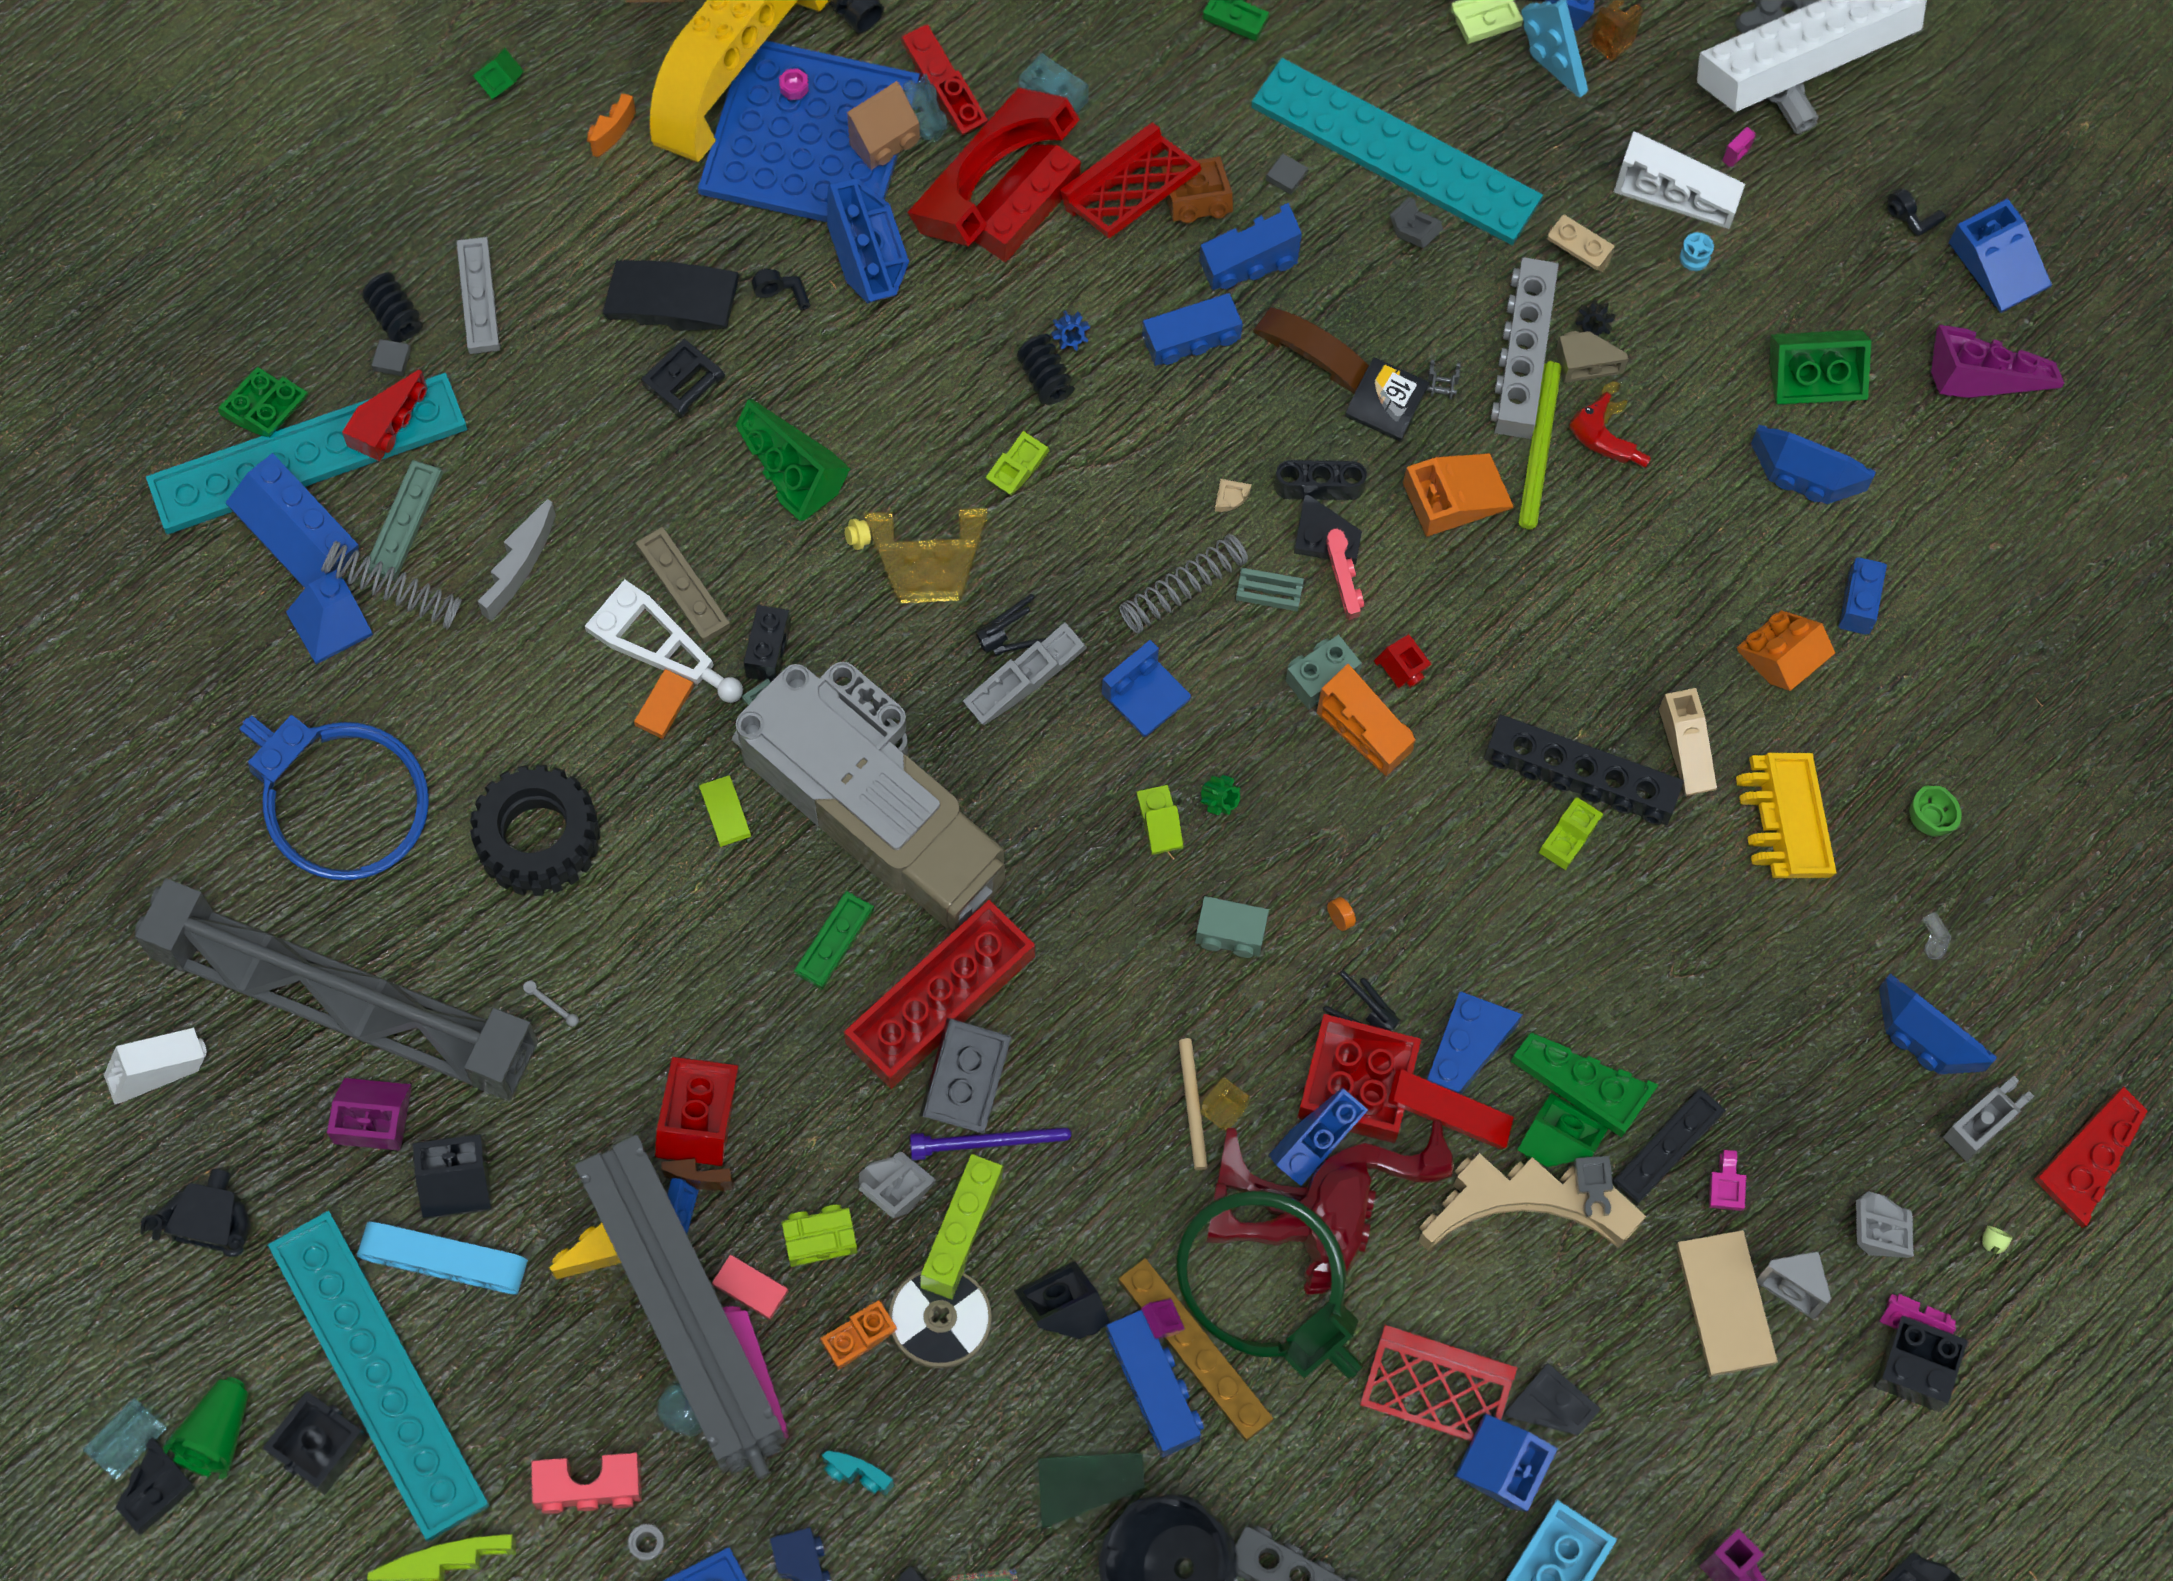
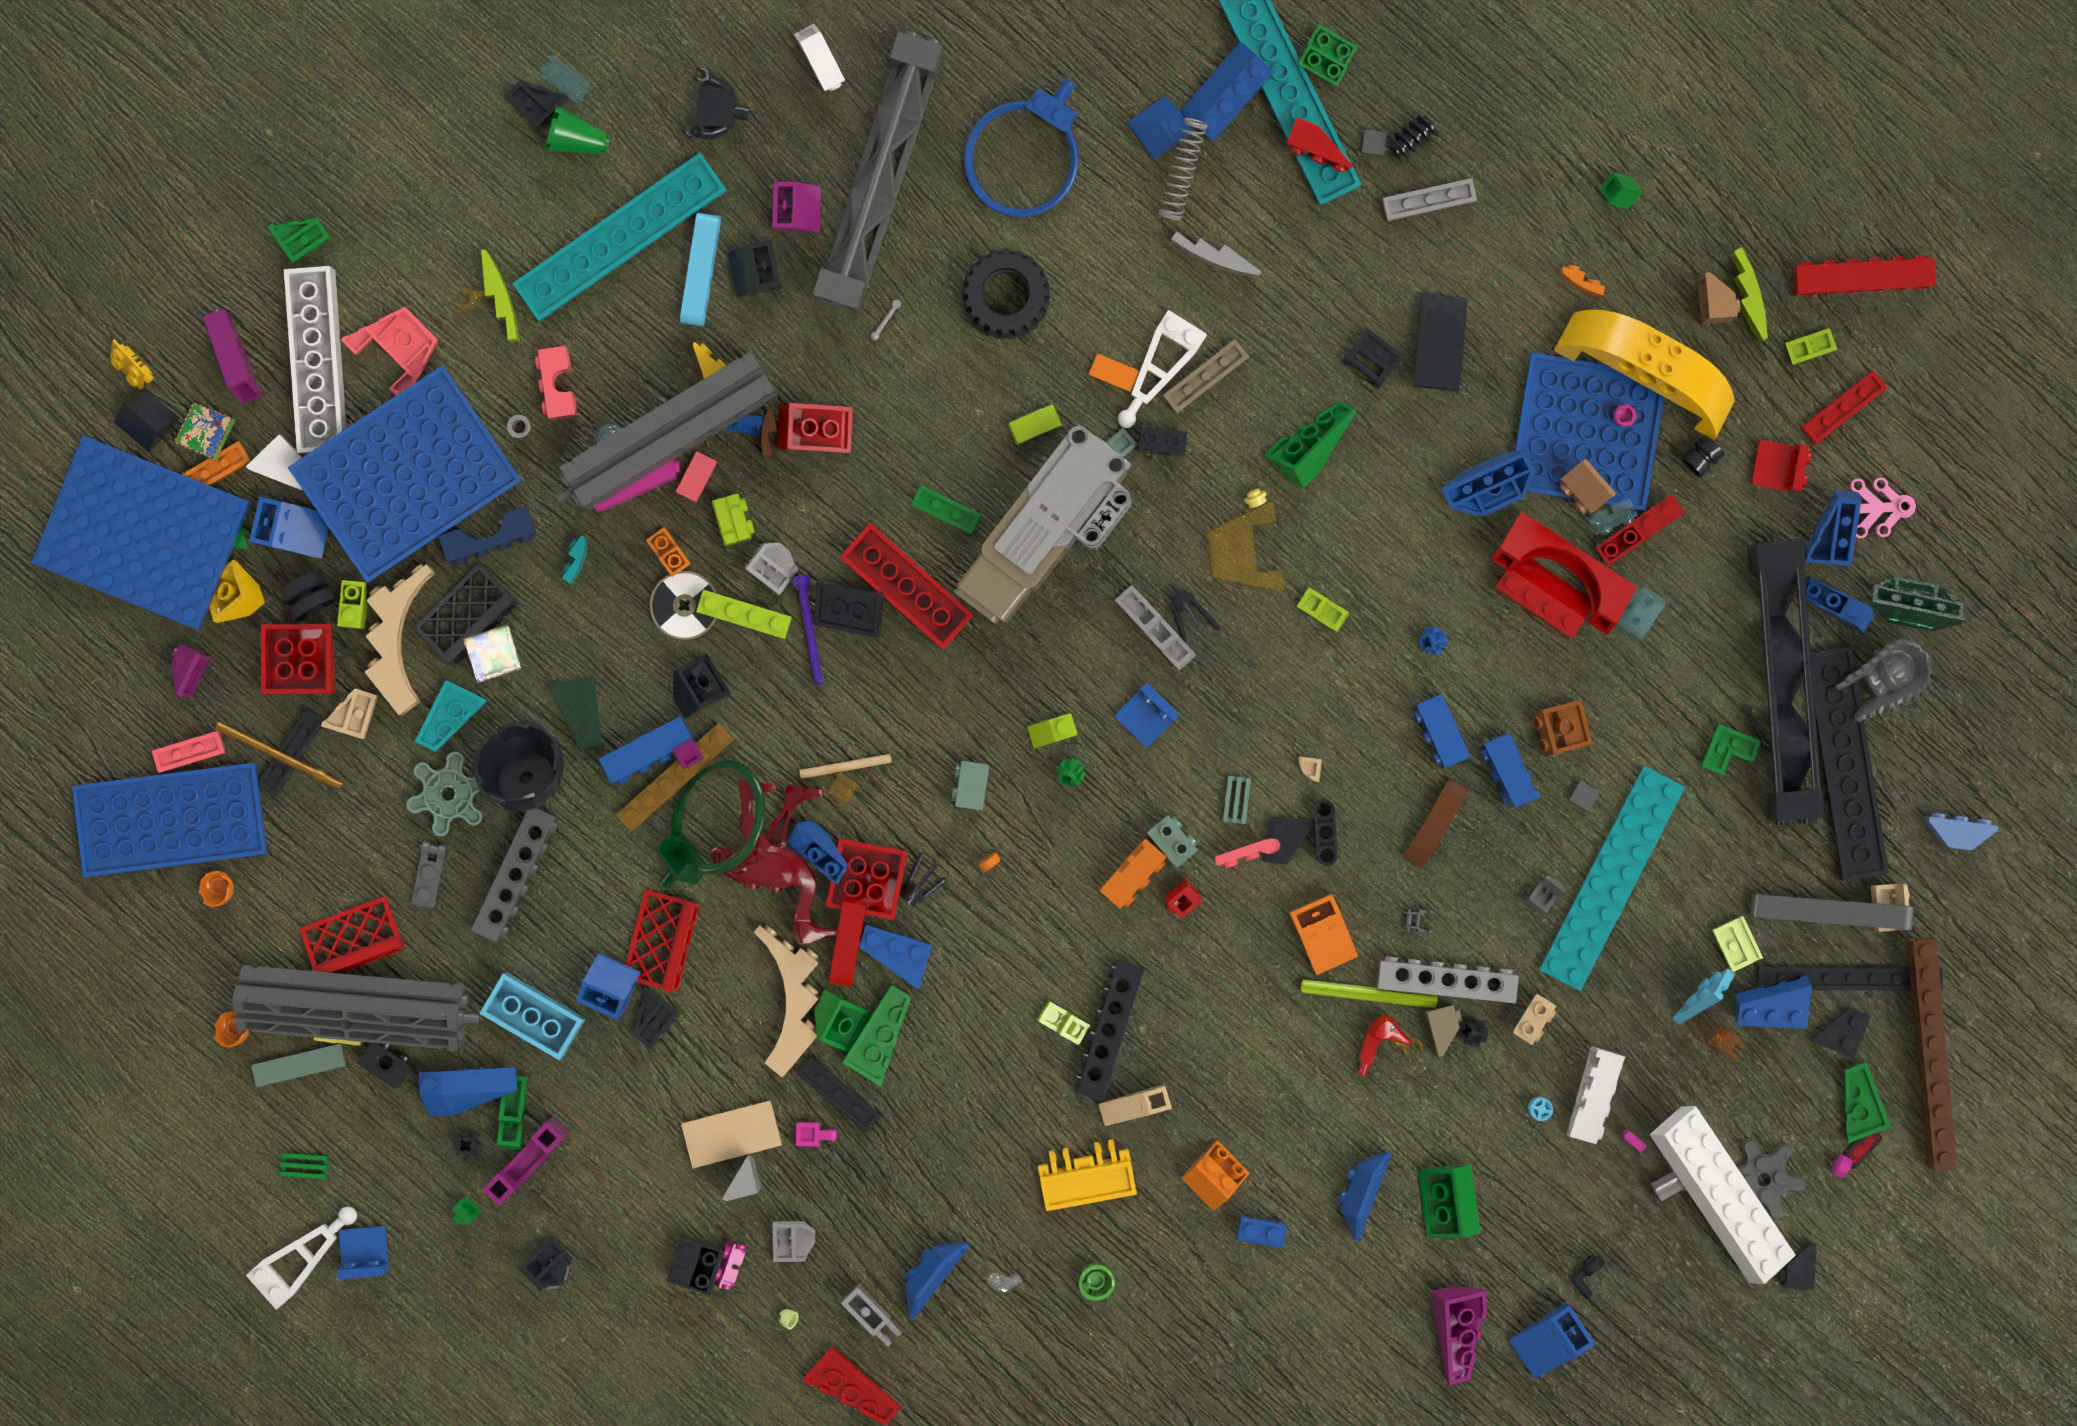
camera: 90 degrees right, 20 degrees up
black brick [263,1391,369,1496] -> none
sand green tile [365,460,443,582] -> none
black plate [751,268,811,310] -> none
black piece [1017,334,1075,405] -> none
red fence [1060,122,1202,239] -> none
light grey piece [1120,534,1248,634] -> none
black slope [1345,357,1430,442] -> none
dark grey plate [1574,1156,1613,1217] -> none

